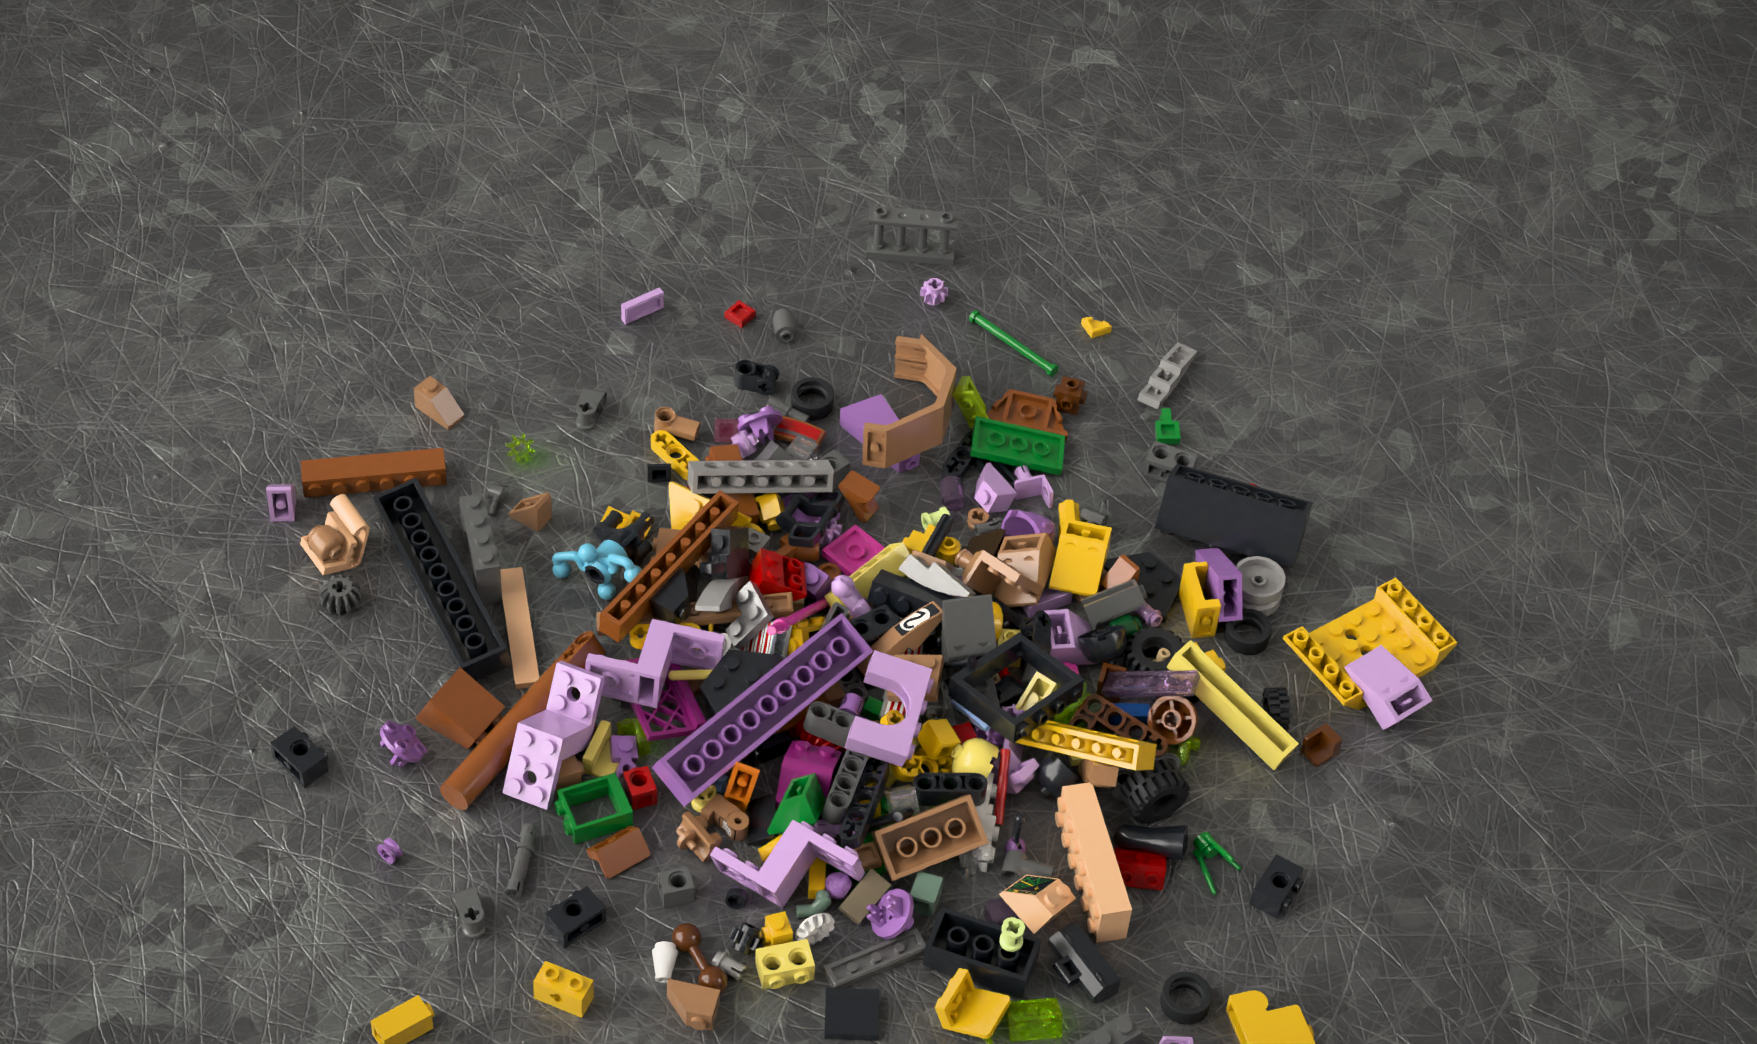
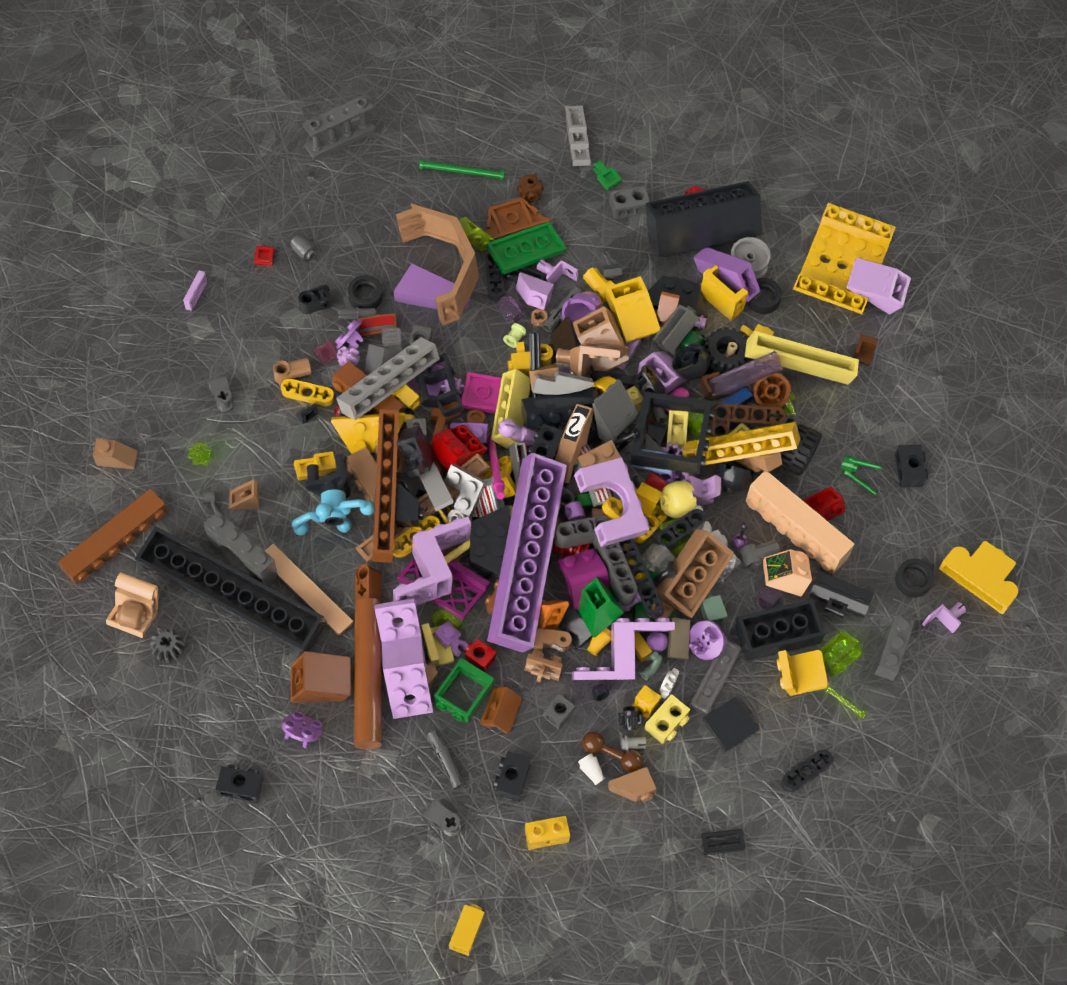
camera: 35 degrees left, 15 degrees up
lavender slope [266,484,297,522] -> none
medium lavender bush [377,838,403,864] -> none
dark orange slope [838,471,881,522] -> none
lavender gear [920,278,948,305] -> none
red bar [994,749,1011,826] -> none
yellowish green bush [999,917,1025,952] -> none
yellow tile [1081,317,1112,339] -> none
black piece [1113,824,1188,861] -> none
black tyre [1261,687,1291,732] -> none

